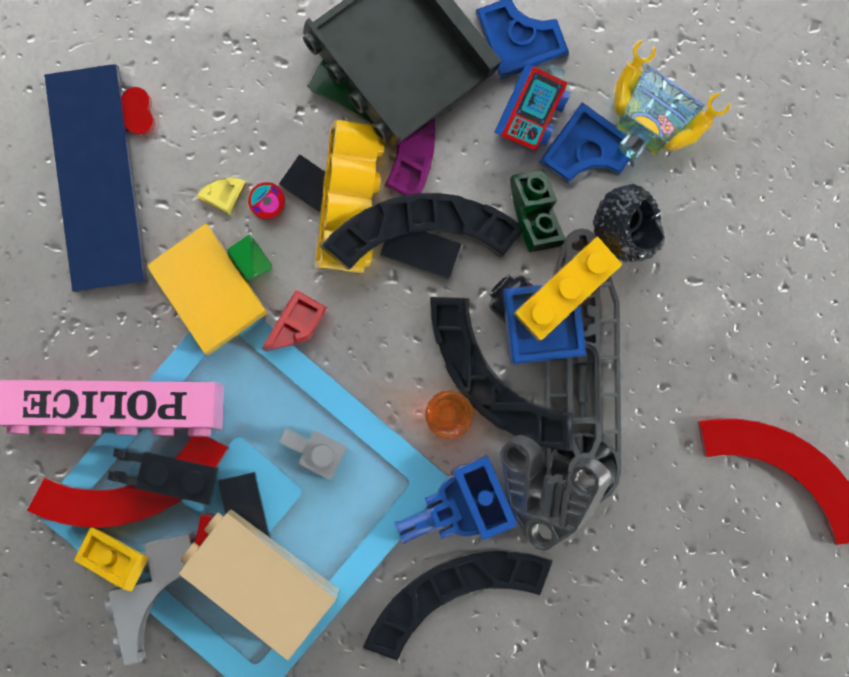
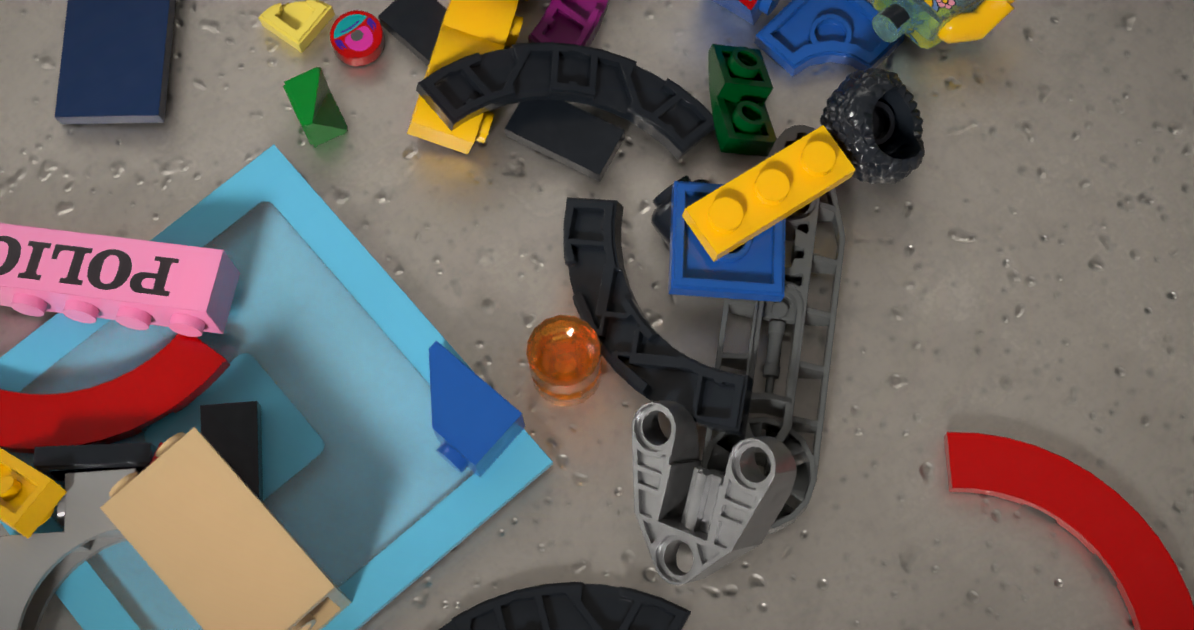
camera: 15 degrees right, 15 degrees down
black hinge [108,448,219,505] -> none
yellow tile [147,223,268,356] -> none
tile [262,290,328,352] -> none
light grey plate [279,428,348,480] -> none
blue brick [394,455,518,544] -> none
none -> black tile [33,443,157,481]
none -> blue slope [429,340,526,477]

